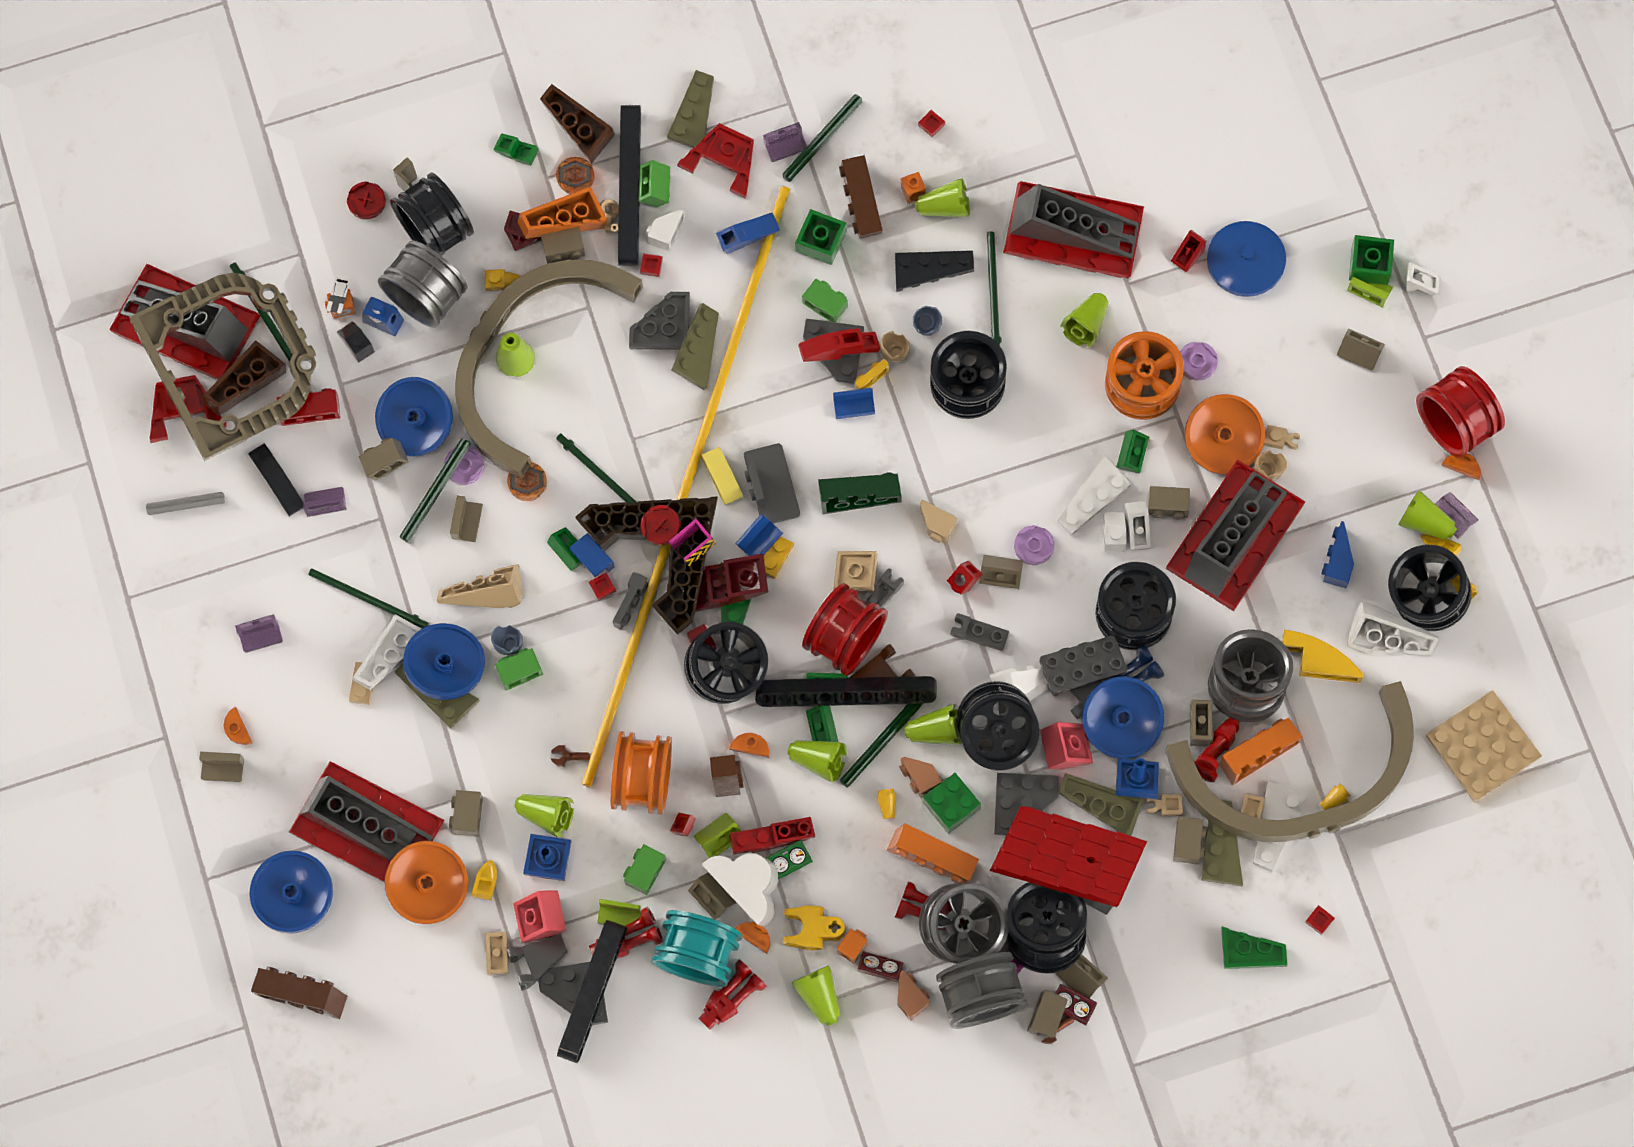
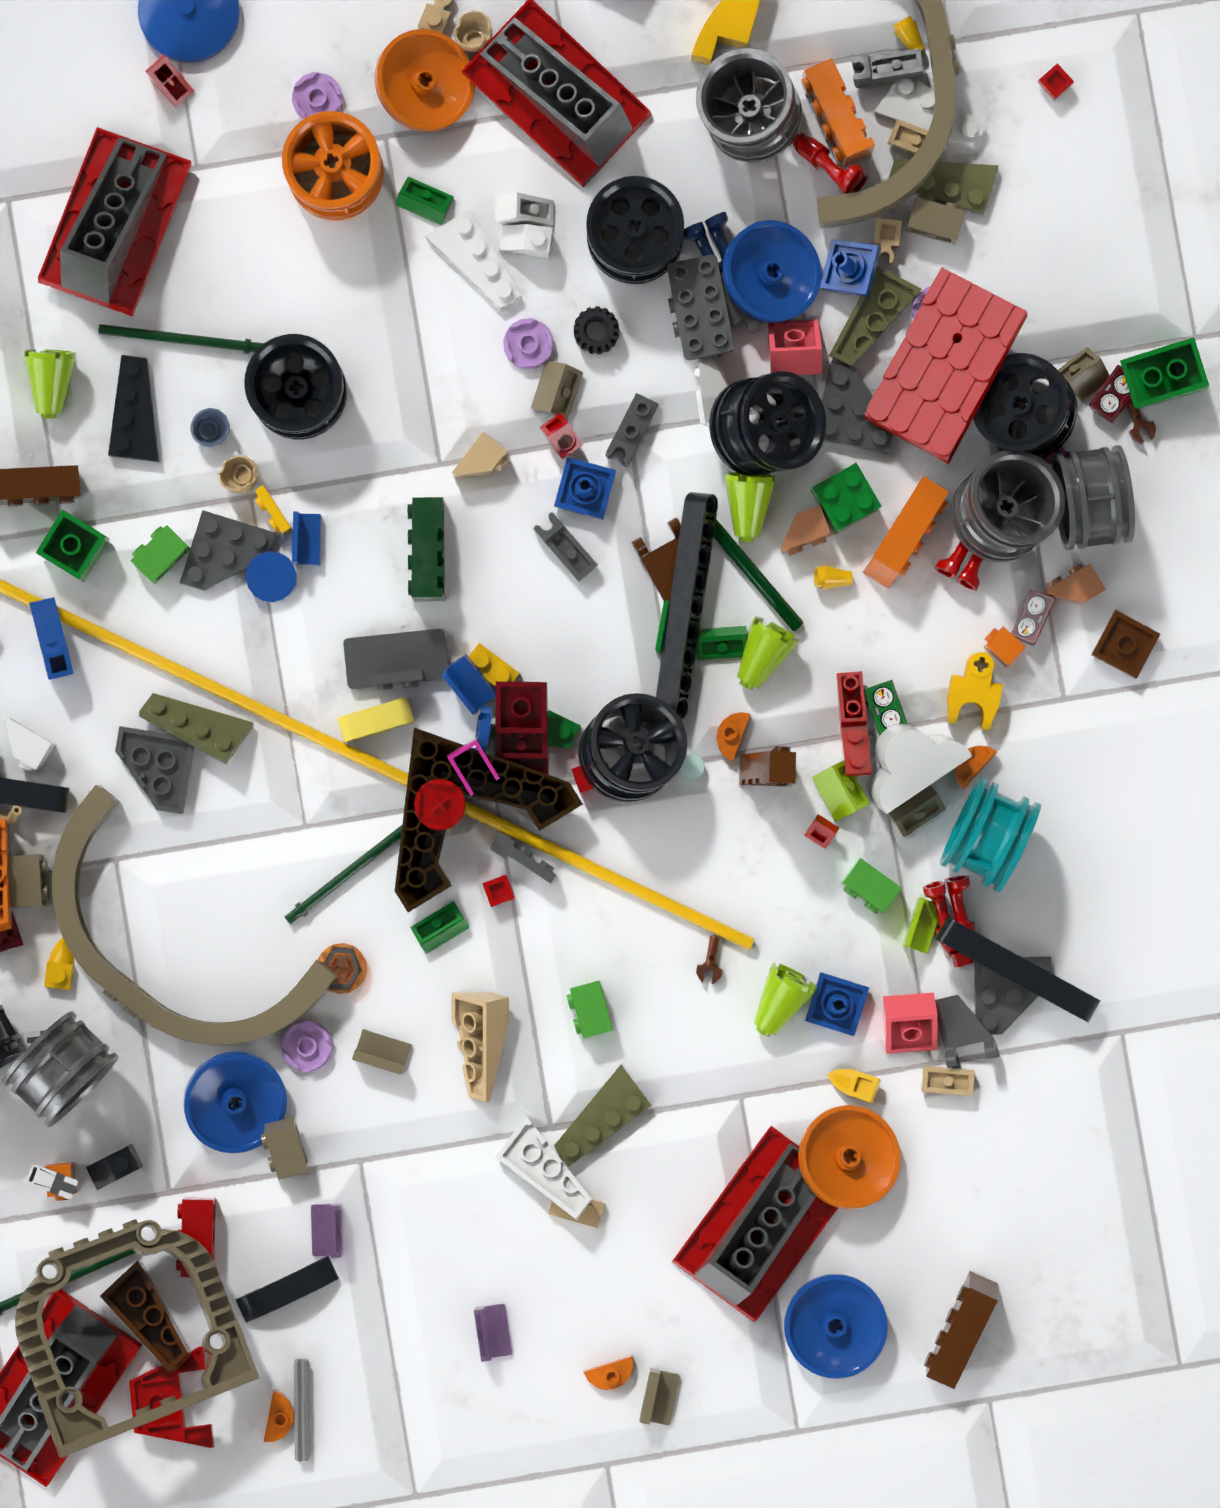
camera: 85 degrees left, 15 degrees up
dark green bar [308,568,429,629] -> none
blue torso [362,297,404,337] -> none
dark green axle [400,438,471,543] -> none
blue dish [403,623,485,700] -> none
dark tan brick [449,790,483,836] -> none
sand blue hair [491,625,523,655] -> none
lime cone [496,333,535,377] -> none
blue panel [570,533,615,577] -> none
orange wheel [610,731,672,815] -> none
red plate [640,253,663,277] -> none
red piece [698,959,767,1030] -> none
lime cone [792,965,841,1026] -> none
red slope [798,328,881,362] -> none
red wheel [802,583,888,676] -> none
tan plate [833,551,878,591] -> none
orange brick [901,172,926,204] -> none
dark tan panel [1027,990,1068,1038] -> none
lime cone [1060,293,1109,347] -> none
dark tan brick [1148,486,1190,519] -> none
dark tan brick [1190,700,1212,746] -> none
green wing [1221,927,1288,969] -> none
none -> blue tile [245,551,297,602]
none -> orange plate [263,1390,294,1442]
none -> blue tile [474,706,492,752]
none -> blue plate [554,457,616,520]
none -> black tyre [574,306,619,355]
none -> light aqua tile [679,754,705,780]
none -> plate [851,48,924,88]
none -> reddish brown plate [1091,610,1160,679]
none -> green slope [1120,337,1209,409]

